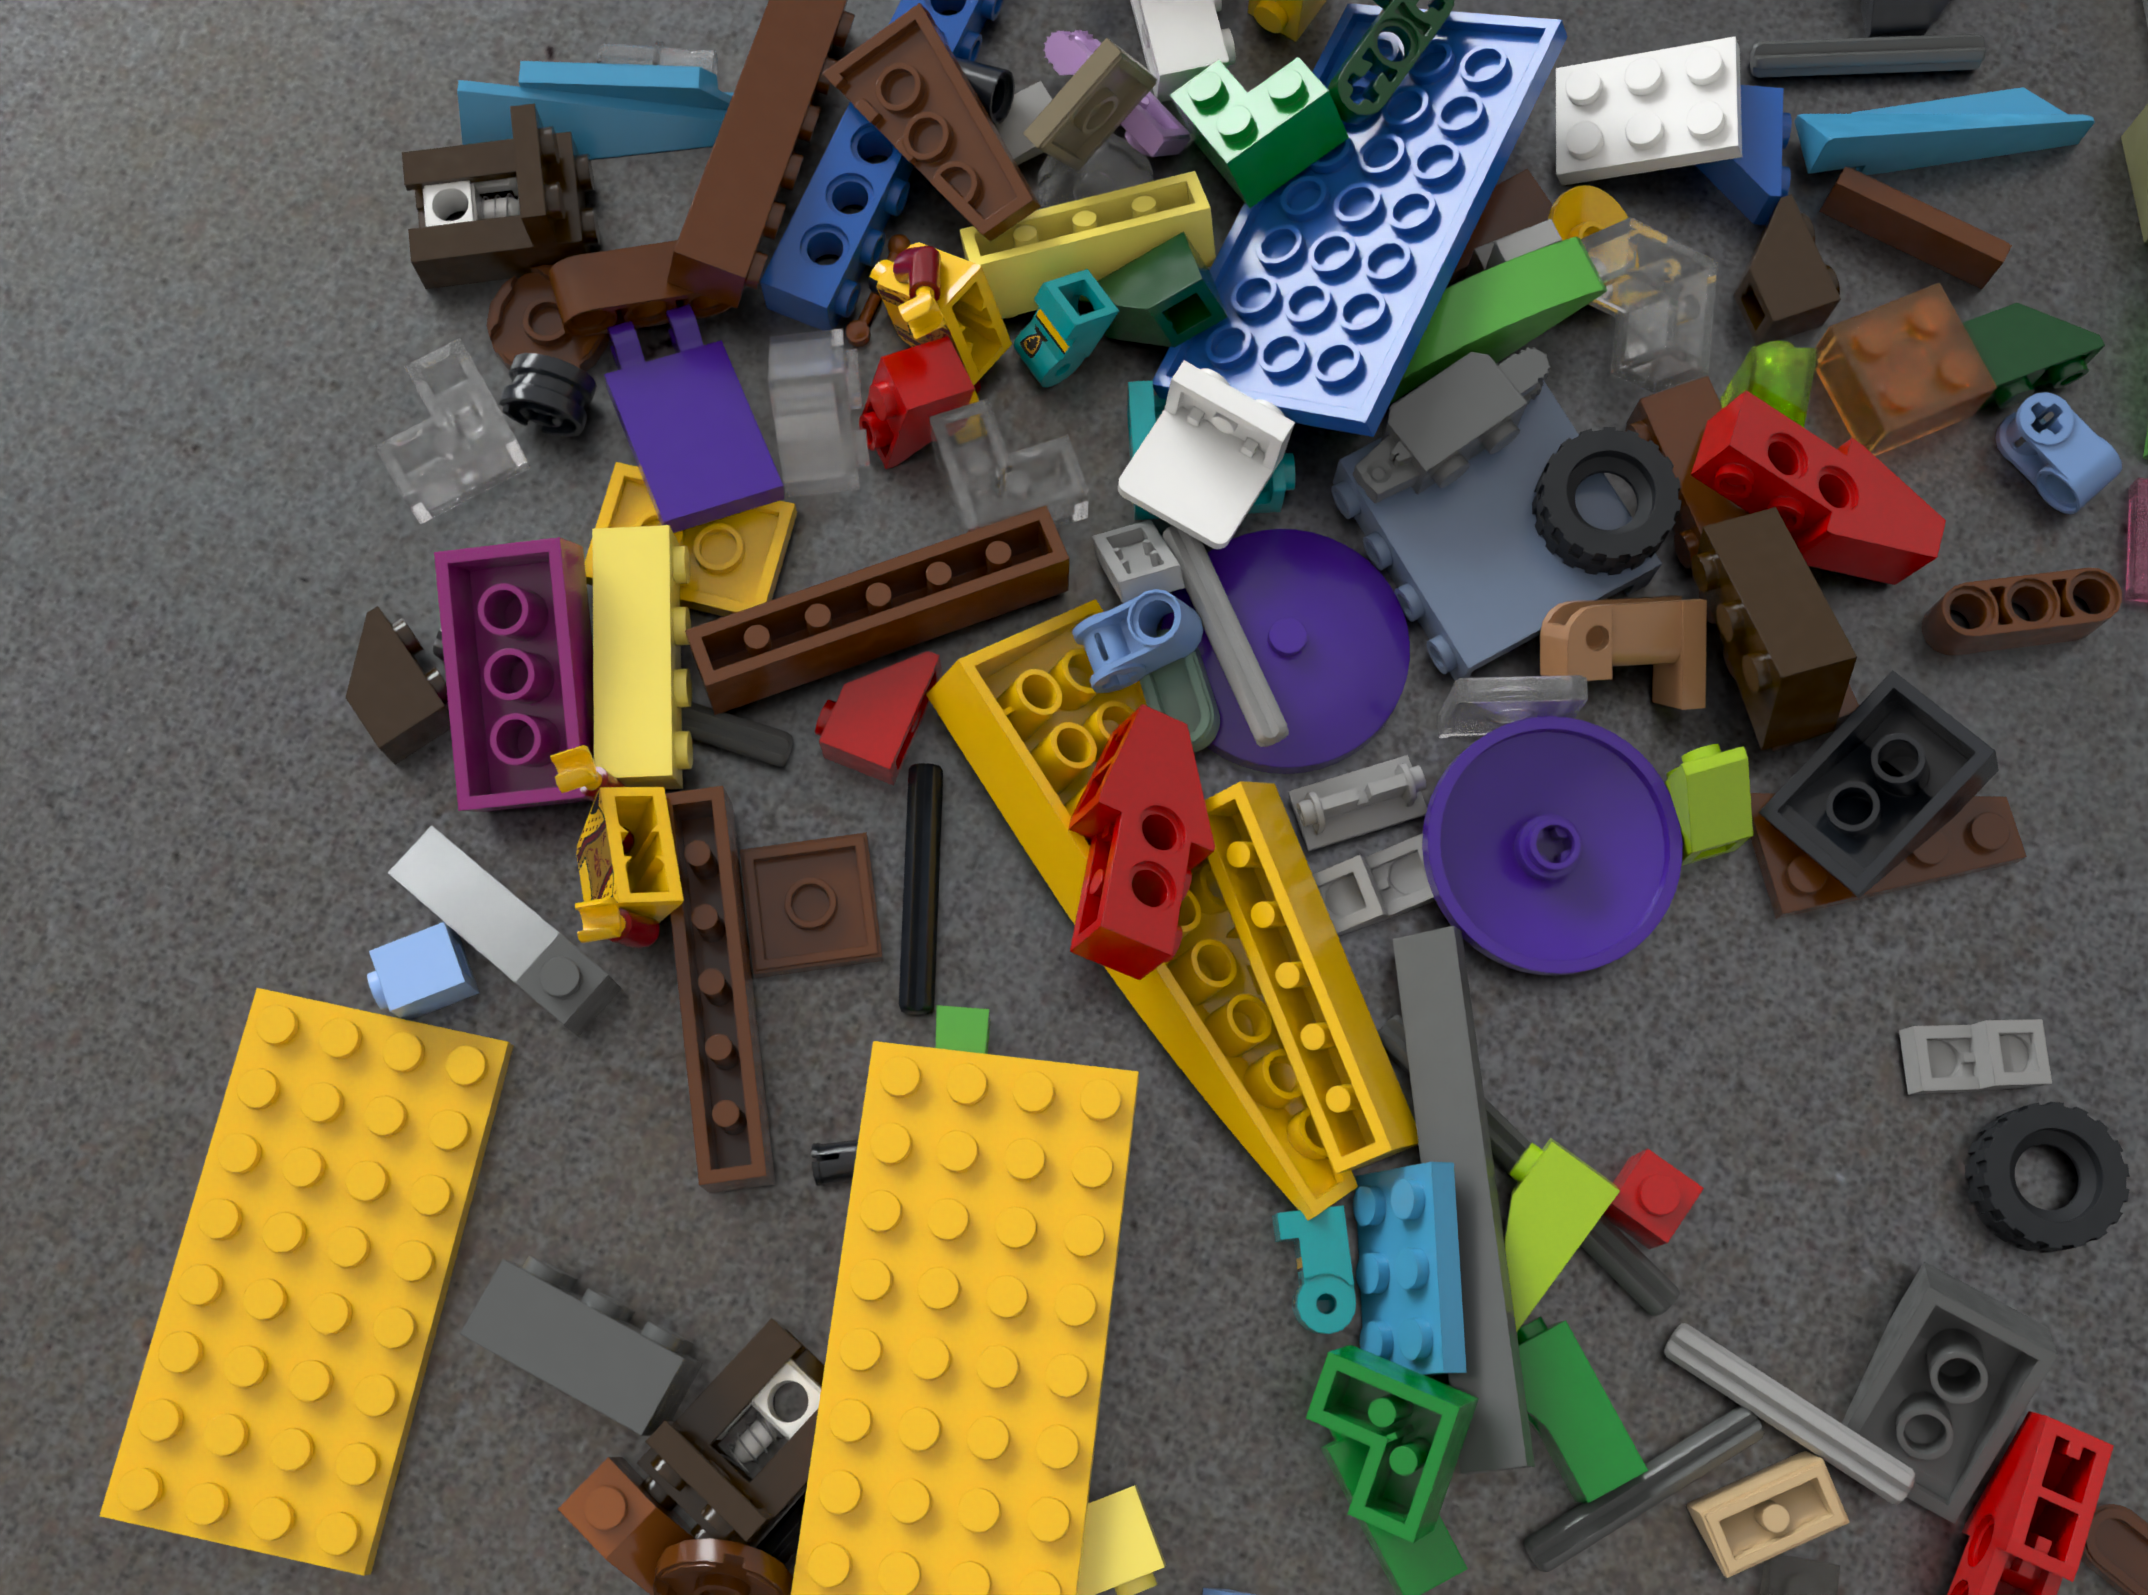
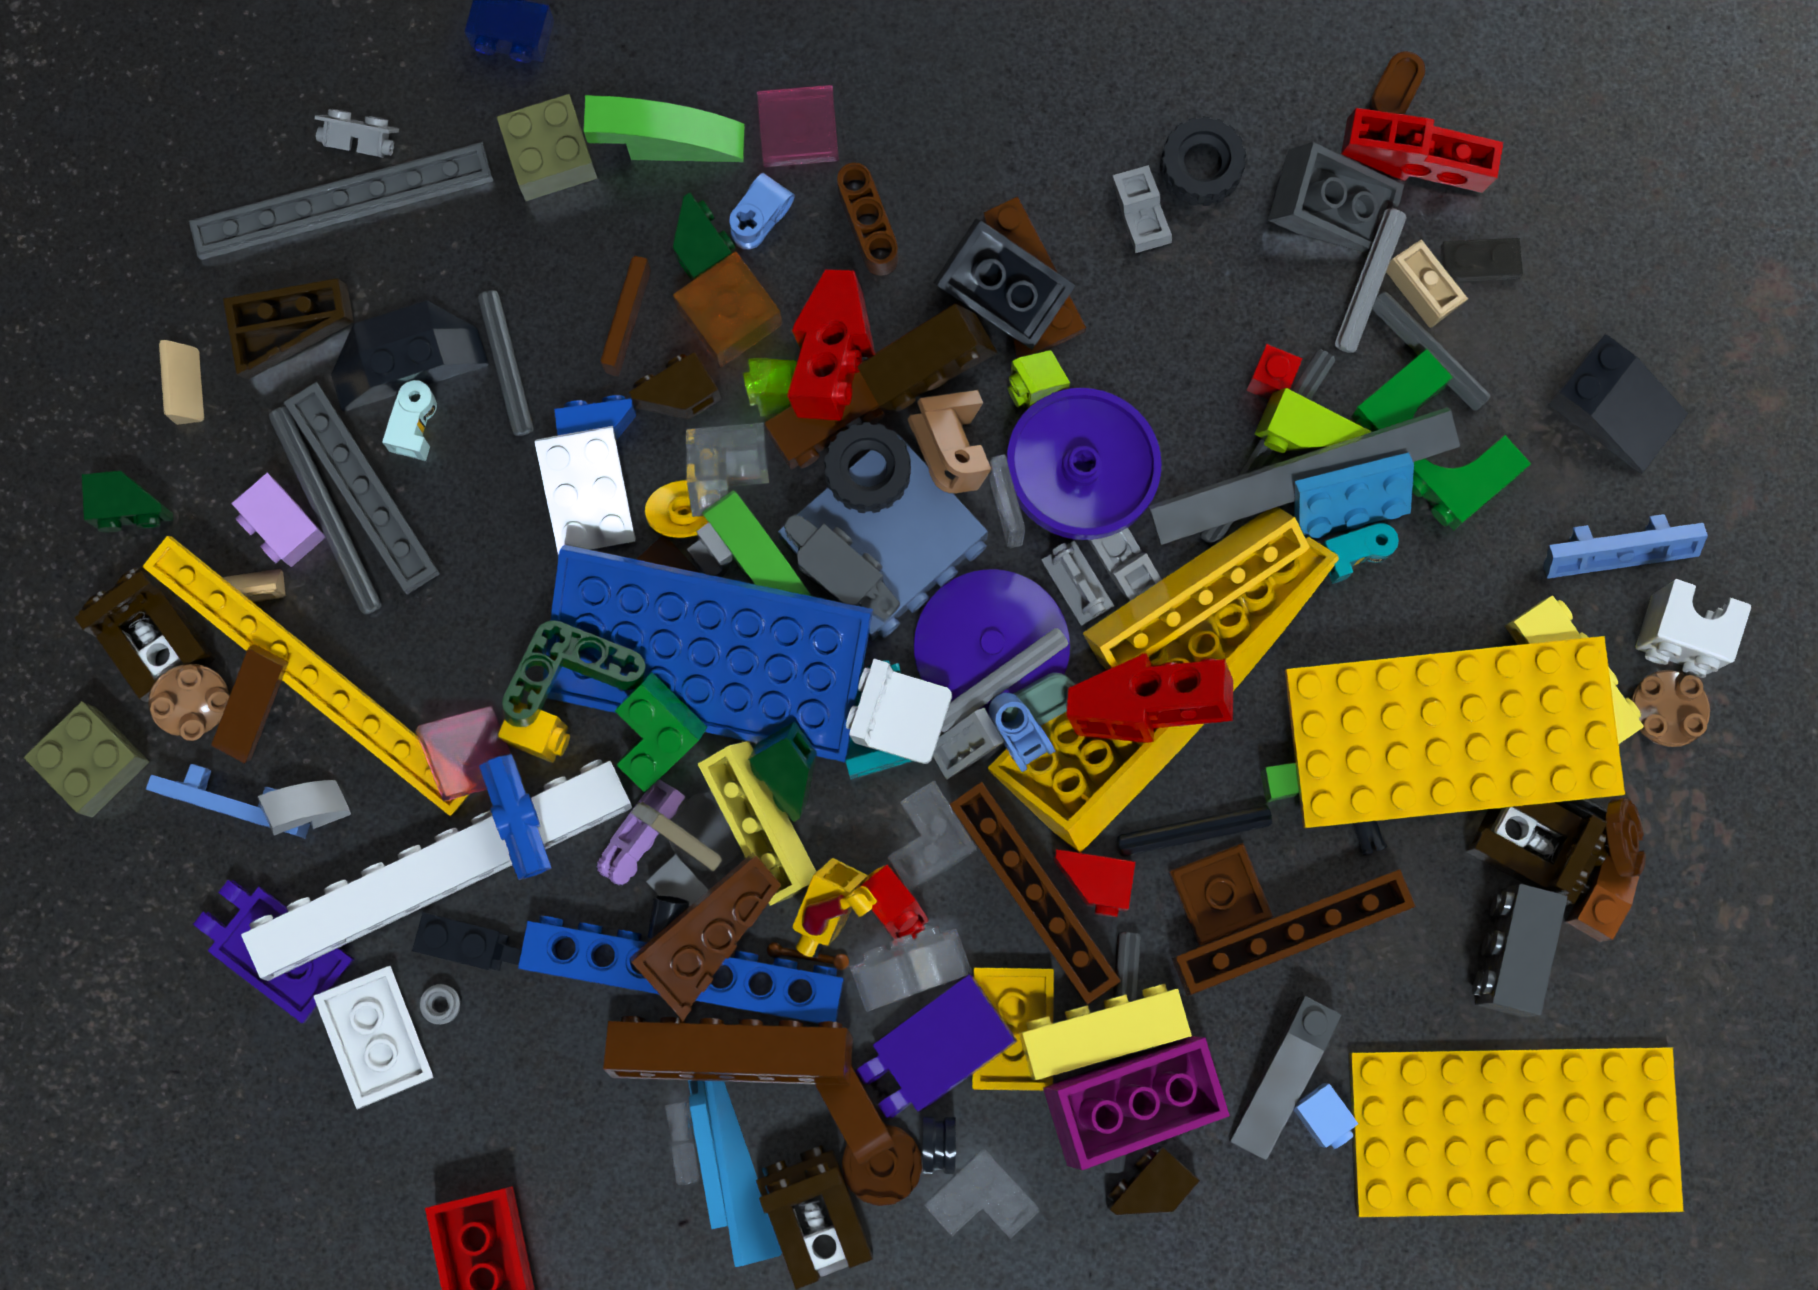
camera: 100 degrees left, 5 degrees up
torso [550,745,684,949] -> none
teal leg [1013,269,1119,388] -> none
green brick [1306,1345,1479,1543] -> none
dark azure wedge [1794,87,2095,176] -> none

